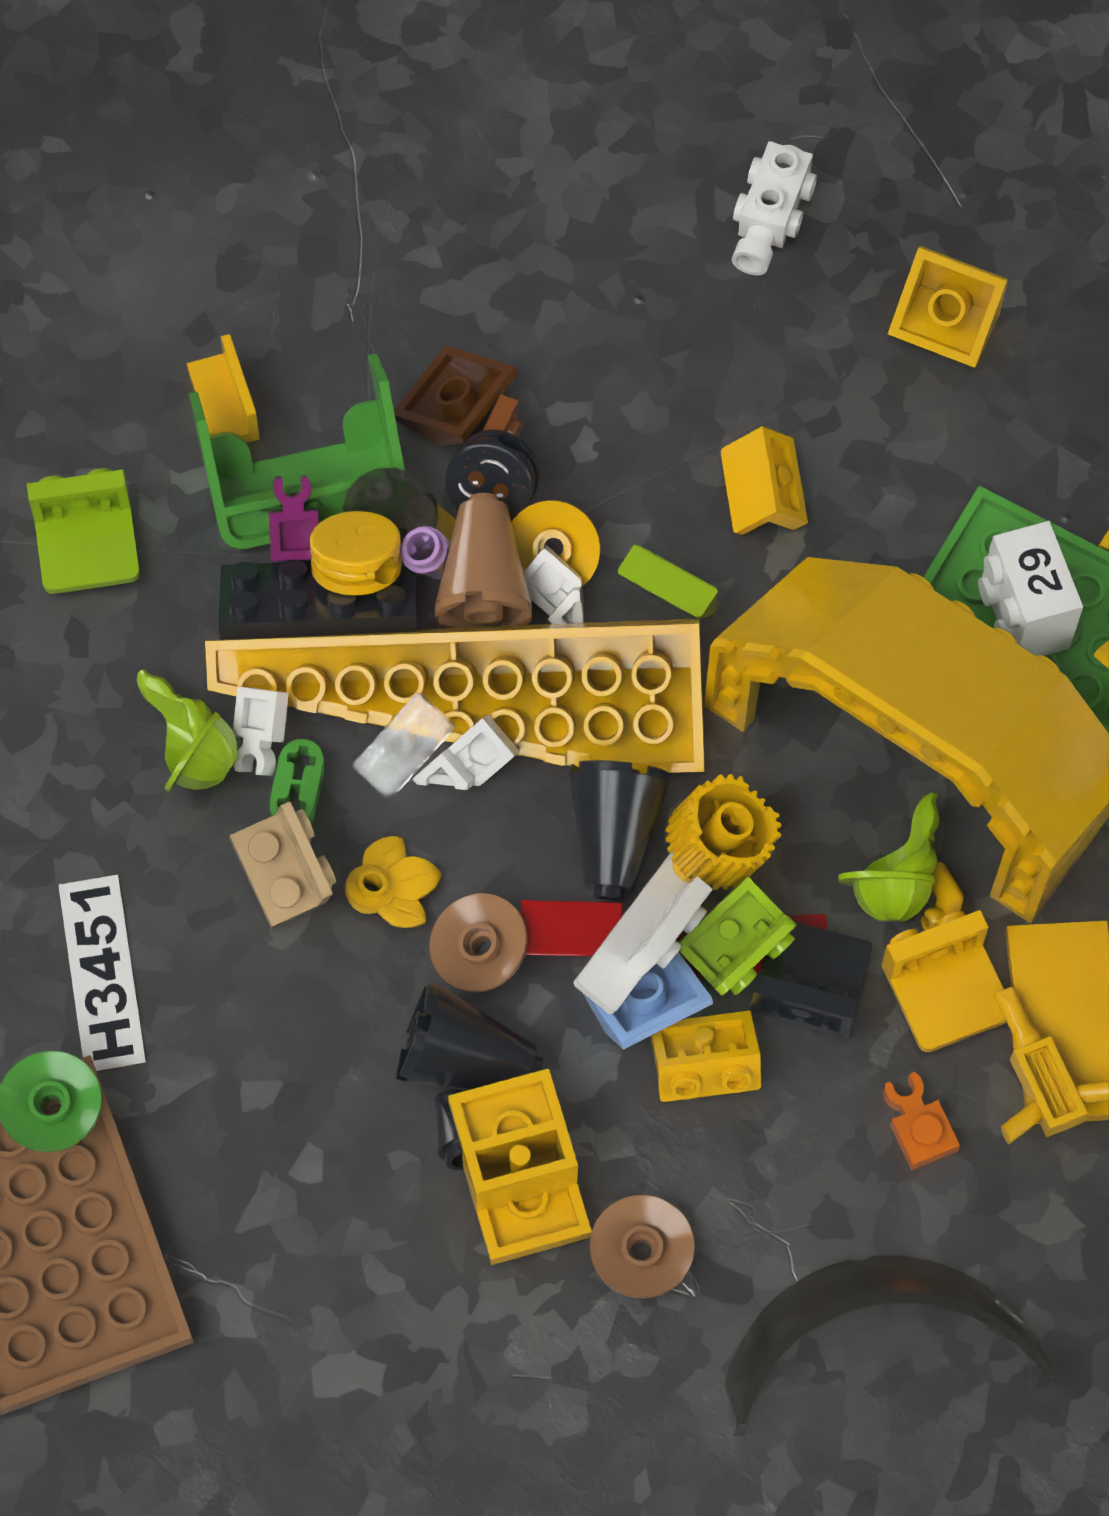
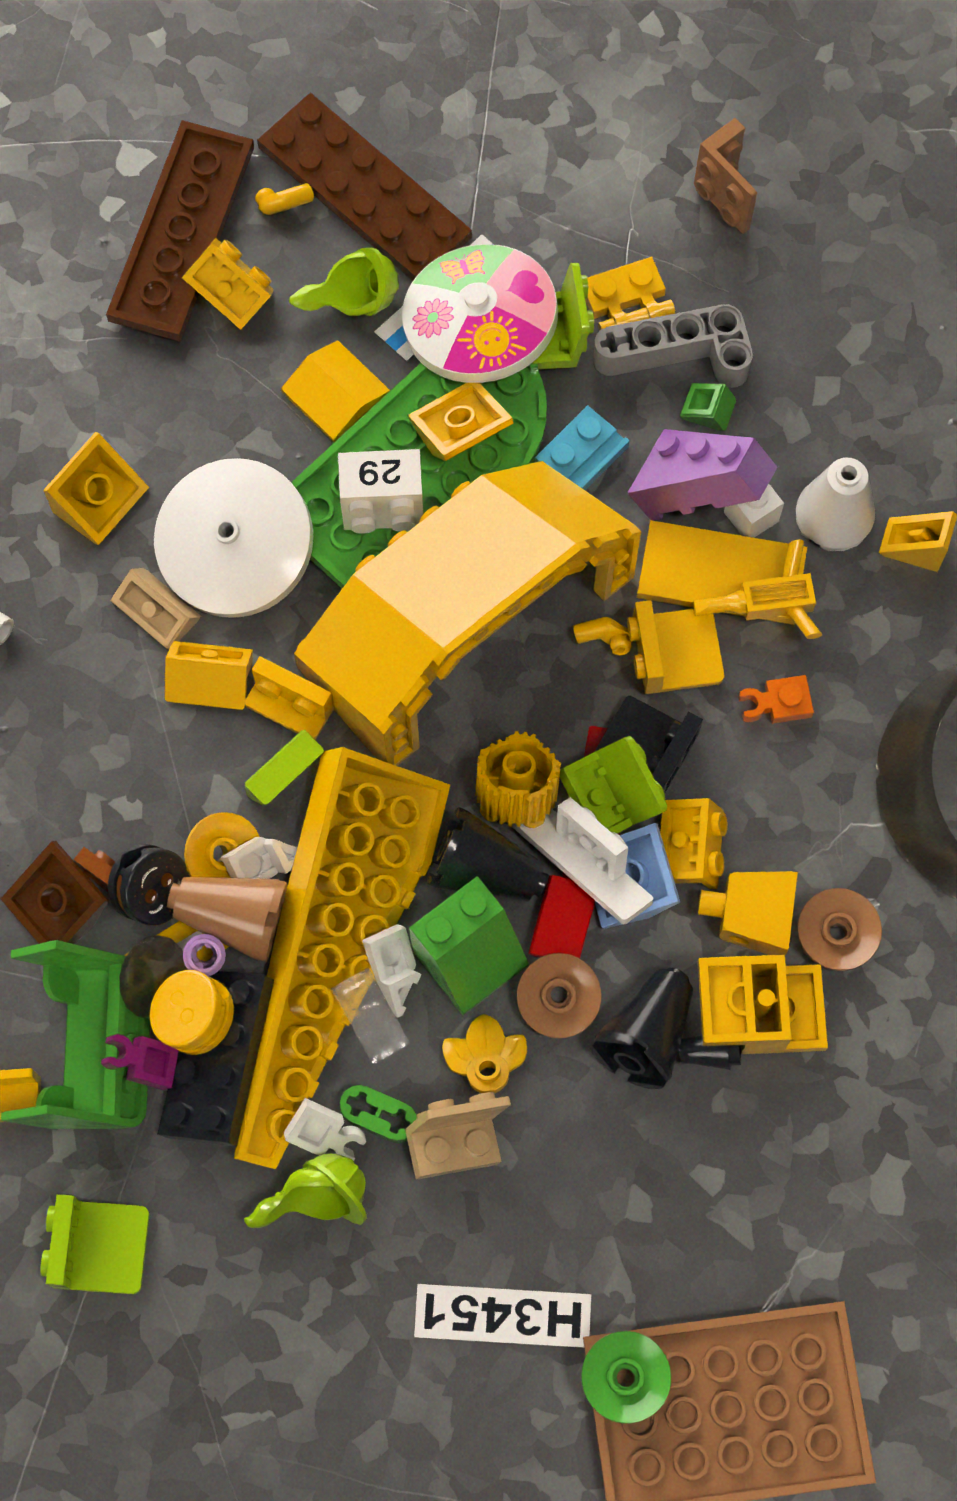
camera: 75 degrees left, 5 degrees up
lime piece [838,792,940,922] -> none
none -> tan slope [110,568,201,650]
none -> white dish [154,458,313,618]
none -> yellow bracket [245,656,334,740]
none -> bright green slope [409,876,529,1015]
none -> yellow torso [697,871,798,955]

